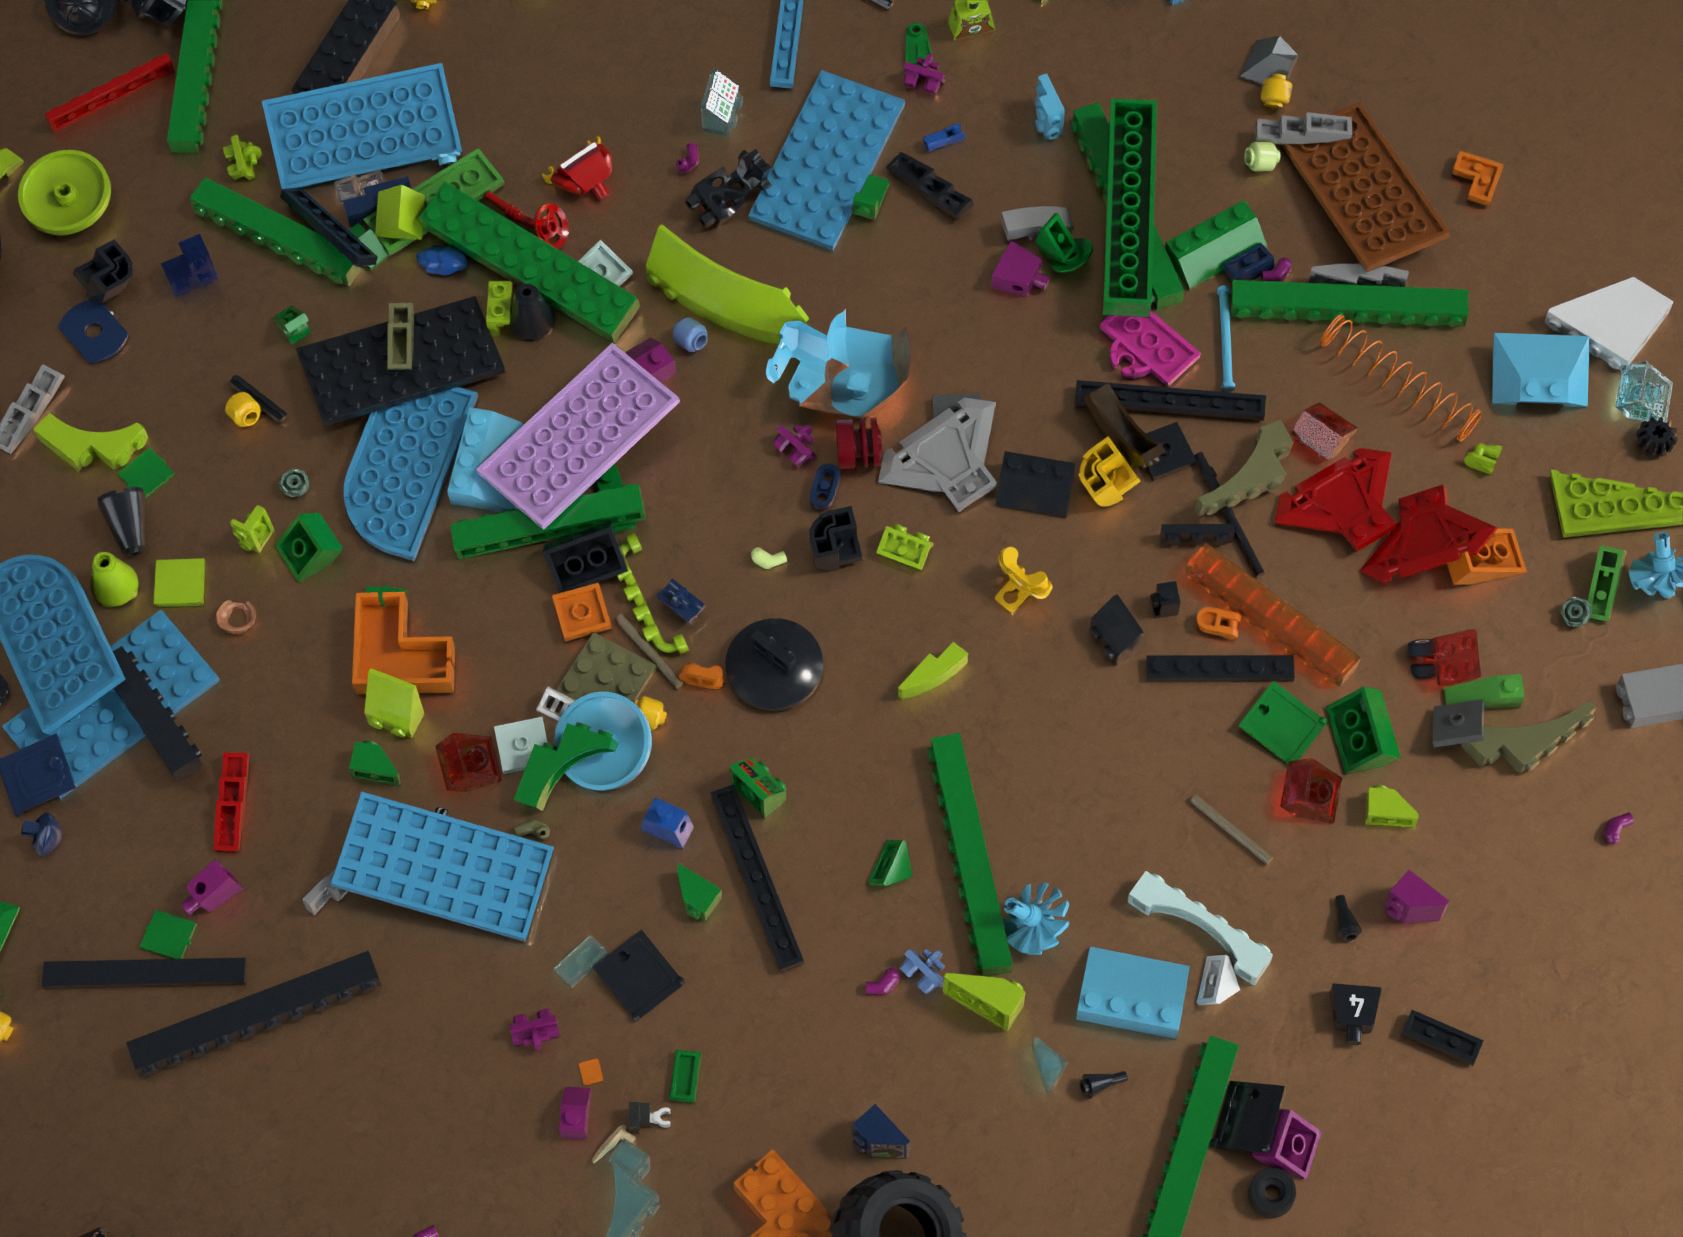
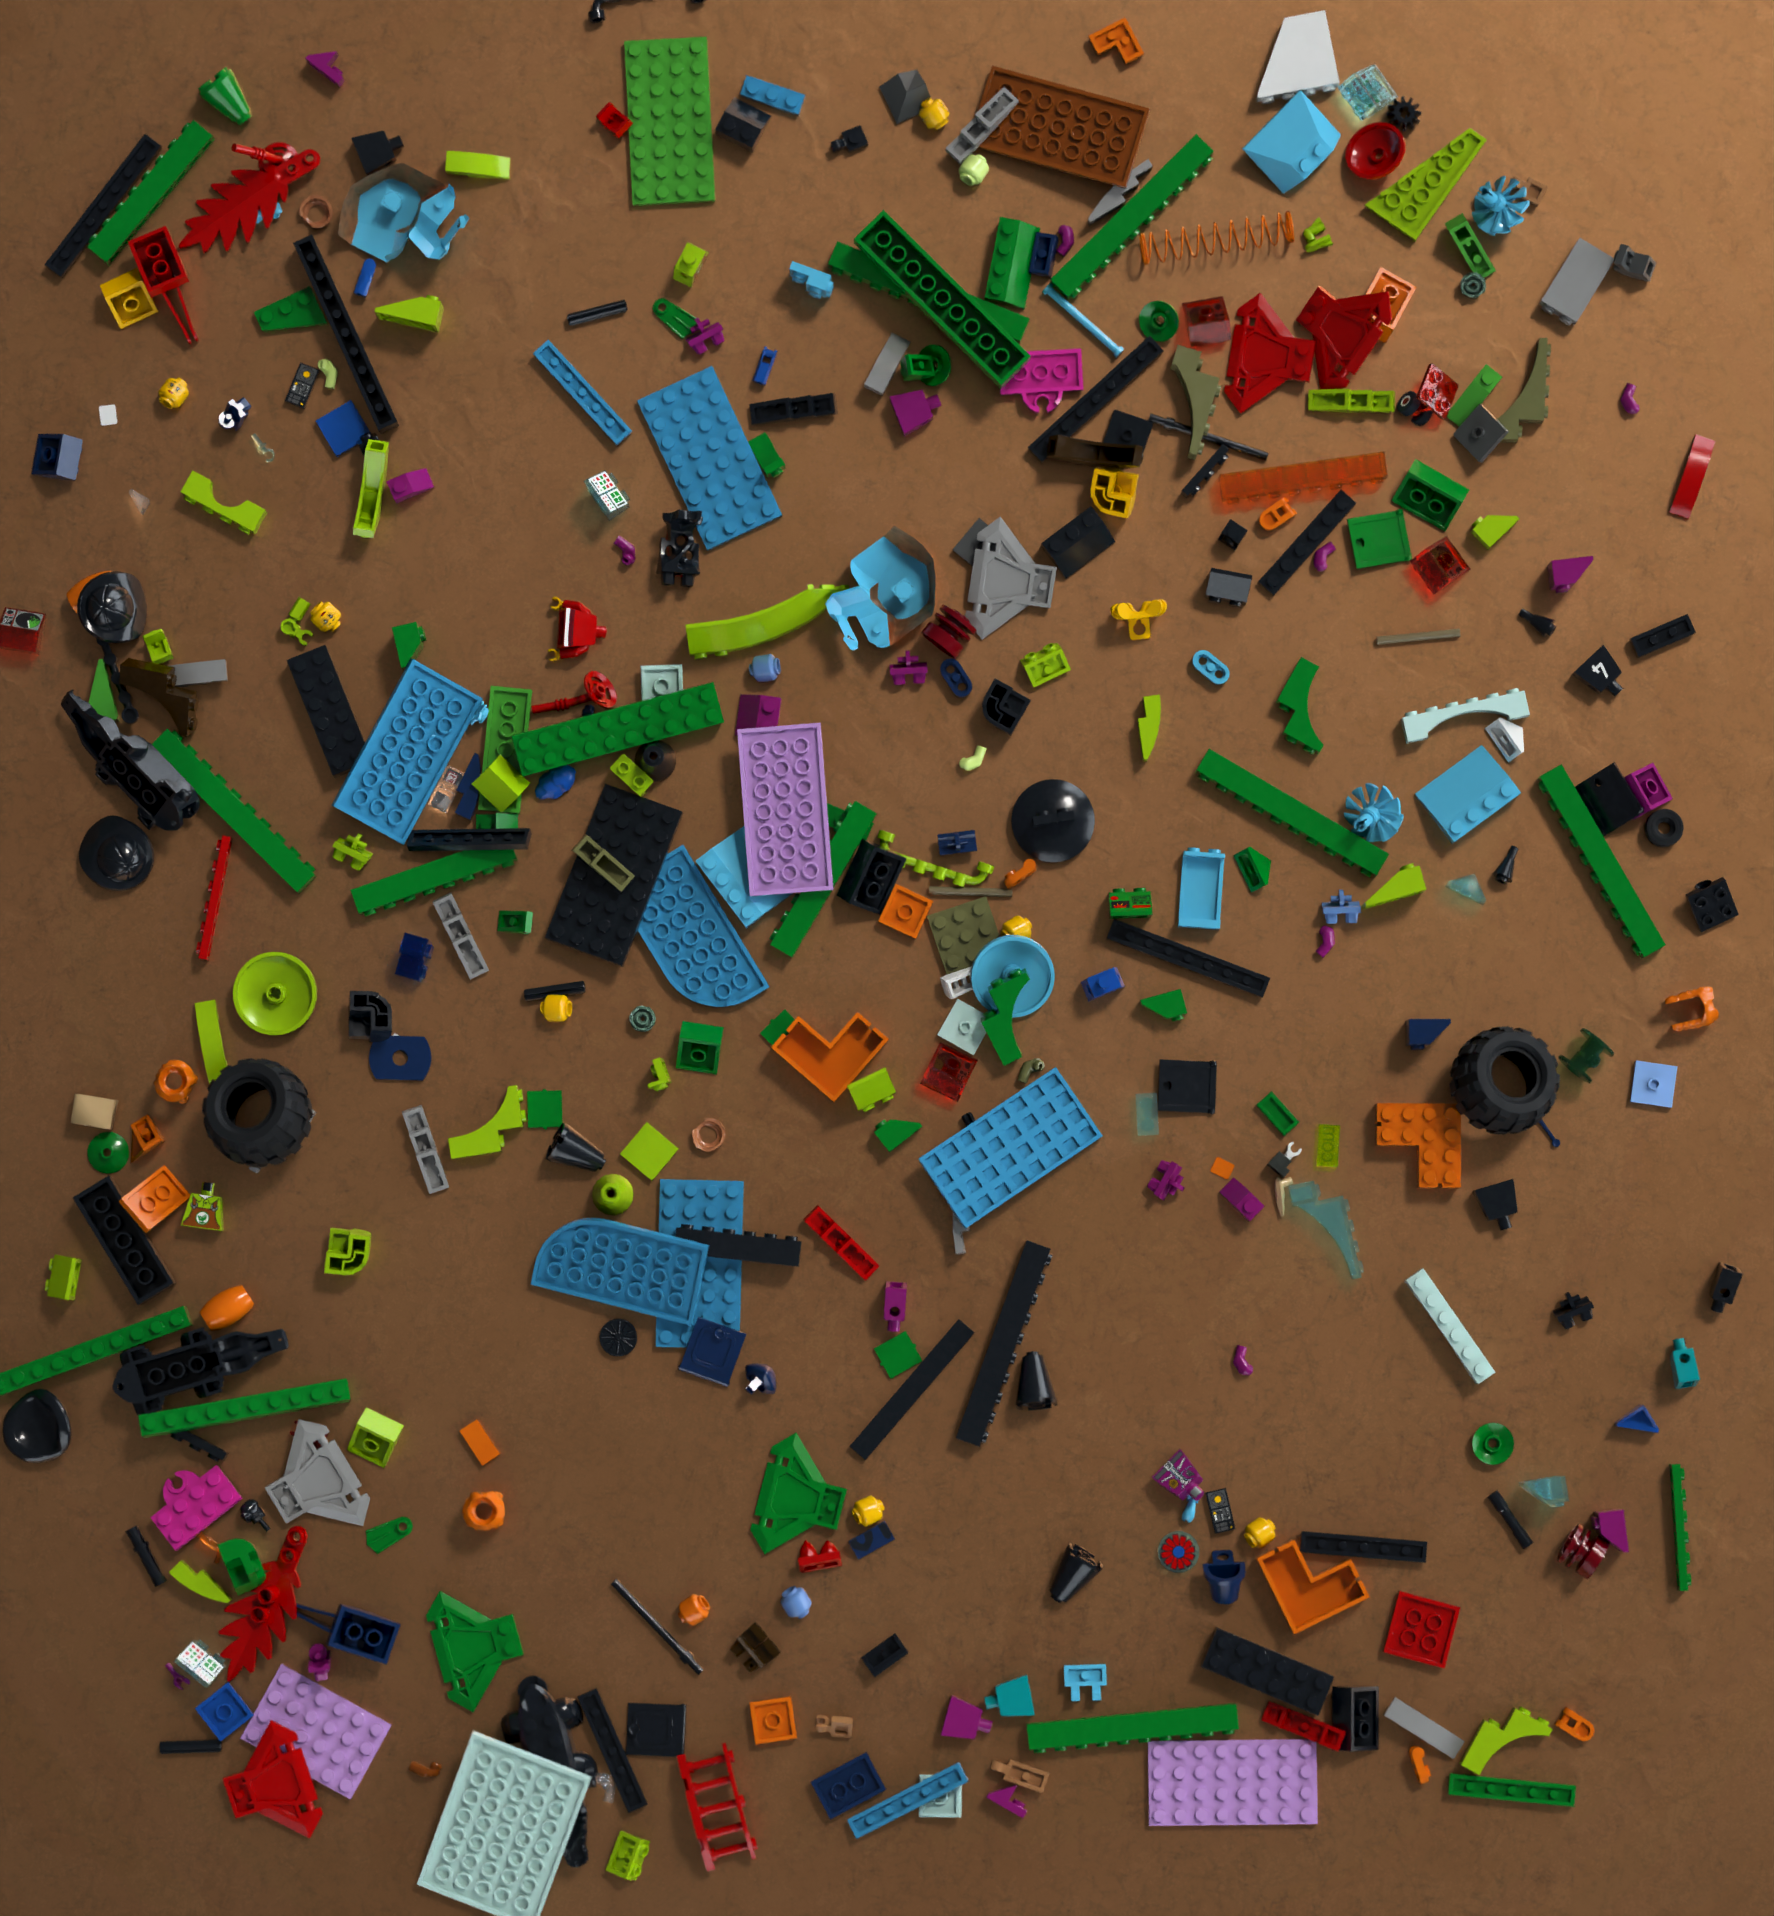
camera: 50 degrees left, 20 degrees up
none -> green slope [392,622,427,671]
none -> light grey slope [432,893,489,979]
none -> black plate [830,125,868,153]
none -> black cone [1016,1351,1057,1411]
none -> green dish [1139,301,1179,342]
none -> medium azure panel [1178,847,1225,930]
none -> medium azure plate [1192,650,1230,685]
none -> green arch [1276,657,1324,755]
none -> lime slope [1308,389,1395,413]
none -> magenta arm [1313,541,1336,572]
none -> clear neon green tile [1316,1124,1340,1167]
none -> red dish [1345,122,1406,180]
none -> red slope [1669,434,1715,519]

